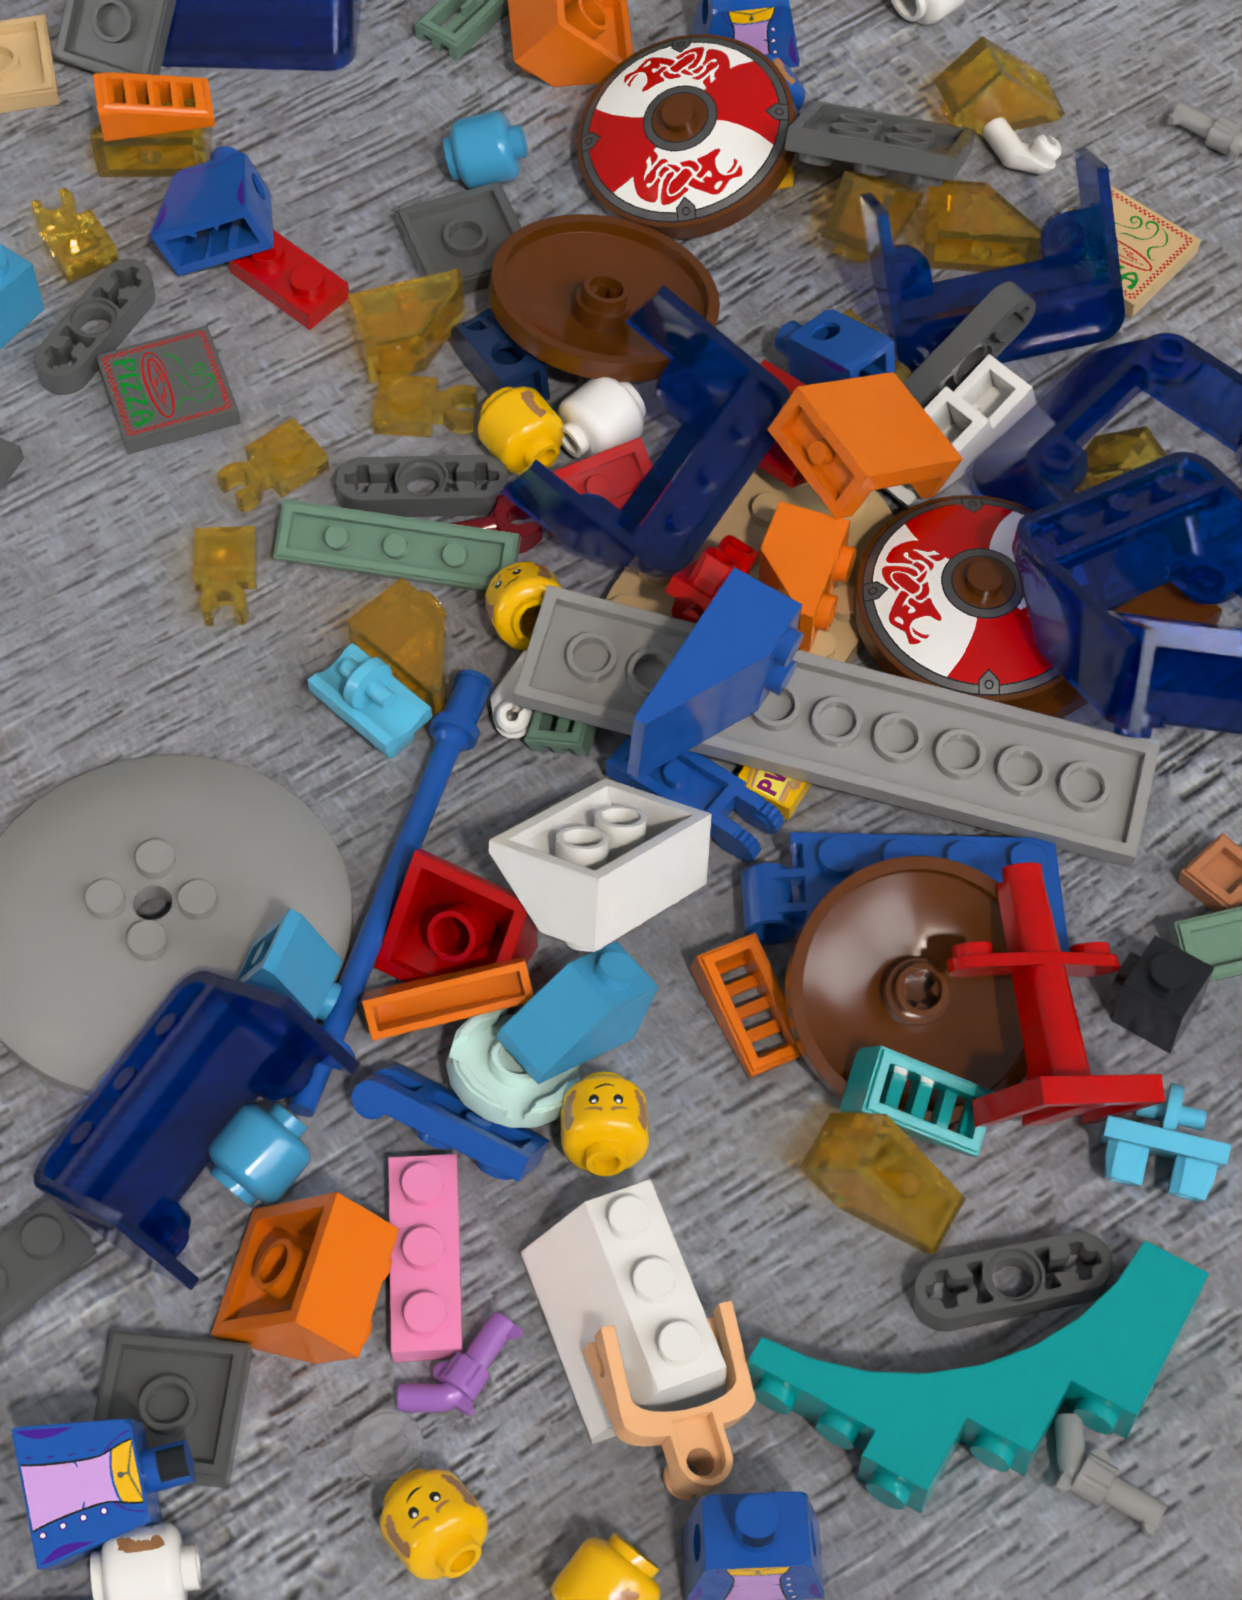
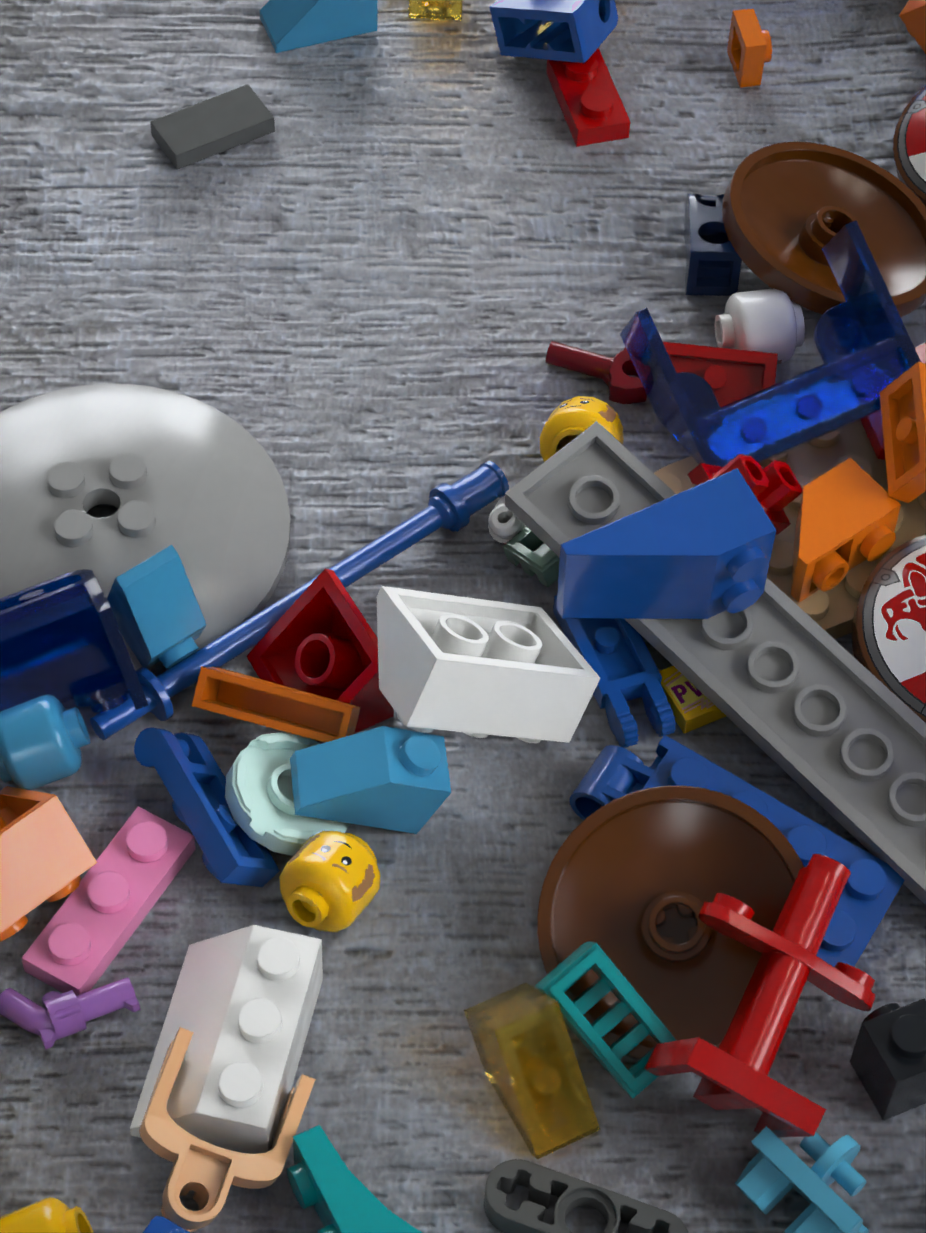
camera: 30 degrees right, 5 degrees down
dark grey beam [34,259,156,395] -> none
dark grey tile [96,325,241,454] -> none
clear yellow plate [193,526,258,626] -> none
clear yellow plate [217,418,329,512] -> none
sand green tile [273,499,522,593] -> none
medium azure hips [307,643,432,758] -> none
dark grey beam [335,455,509,517] -> none
clear yellow slope [348,269,465,383] -> none
clear yellow slope [348,577,448,722] -> none
clear yellow plate [373,374,478,438] -> none
dark grey tile [394,181,522,304] -> none
dark azure head [443,110,529,189] -> none
yellow head [477,386,564,475] -> none
orange slope [690,932,803,1079] -> none
none -> orange plate [727,8,772,88]

